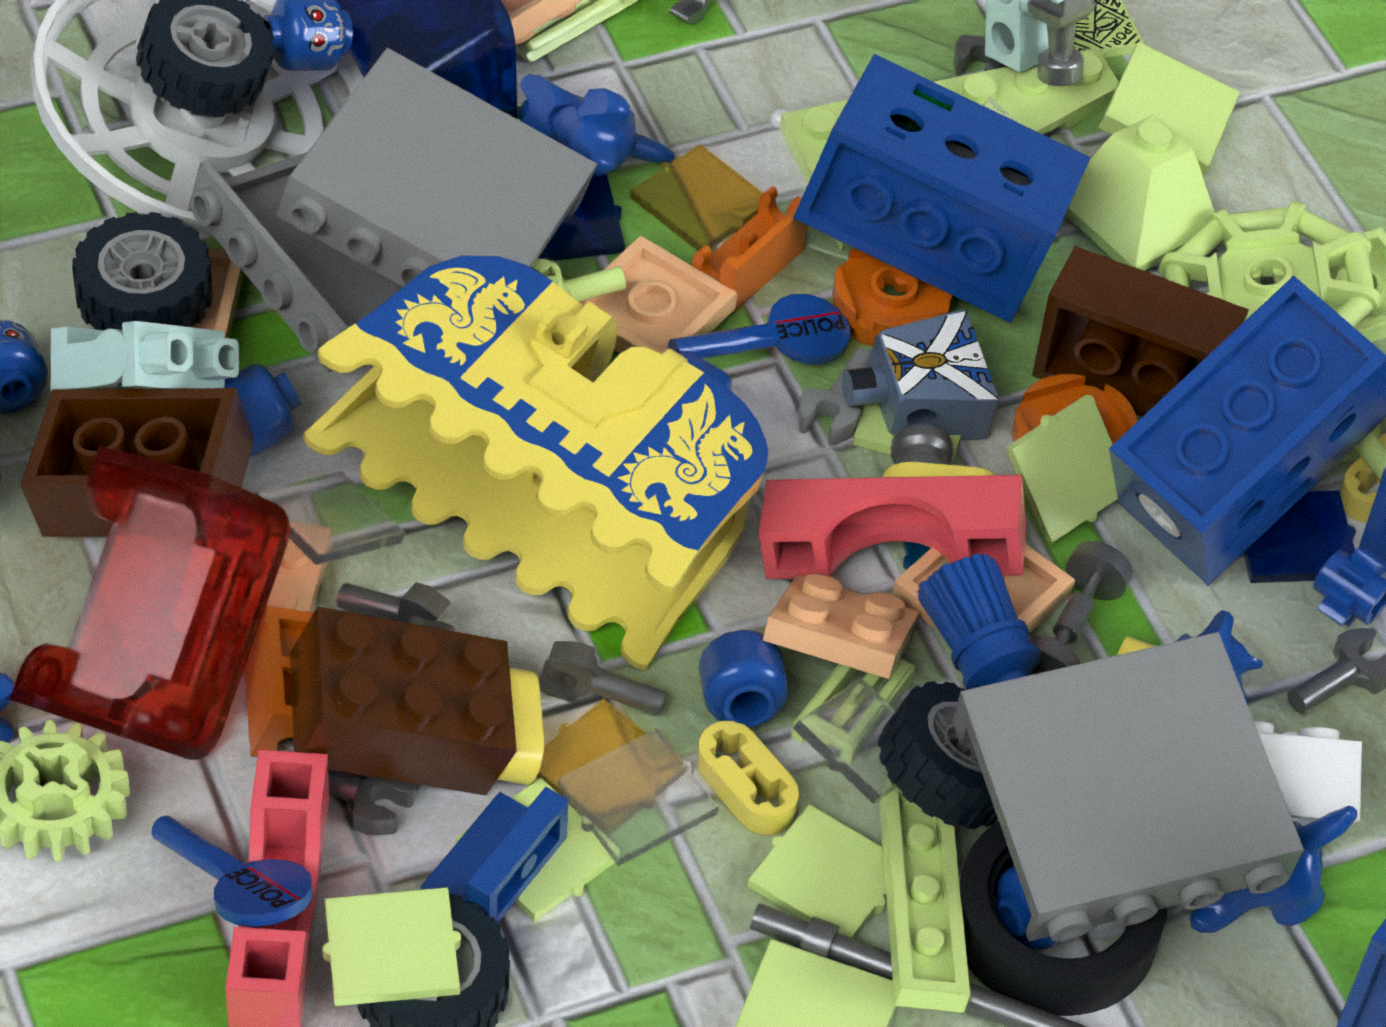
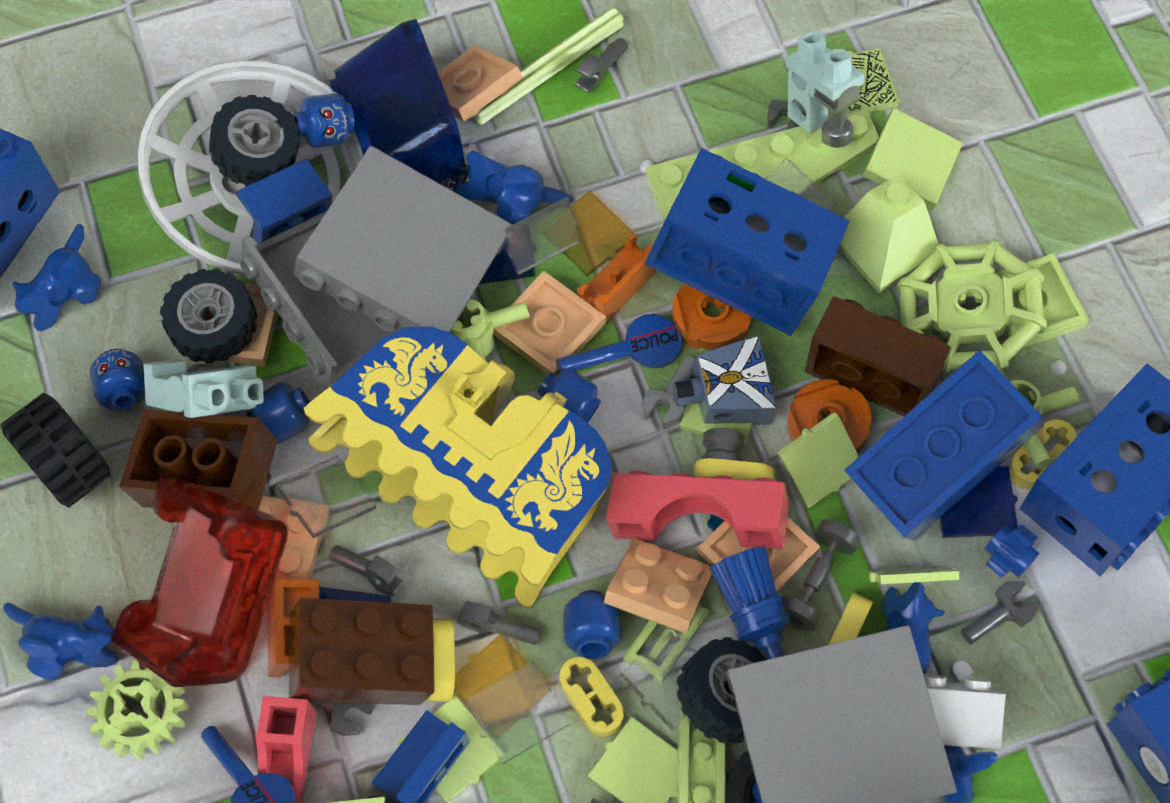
camera: 10 degrees right, 15 degrees up
none -> blue panel [236,159,333,244]
none -> clear piece [505,197,578,275]
none -> yellowish green piece [868,566,959,584]

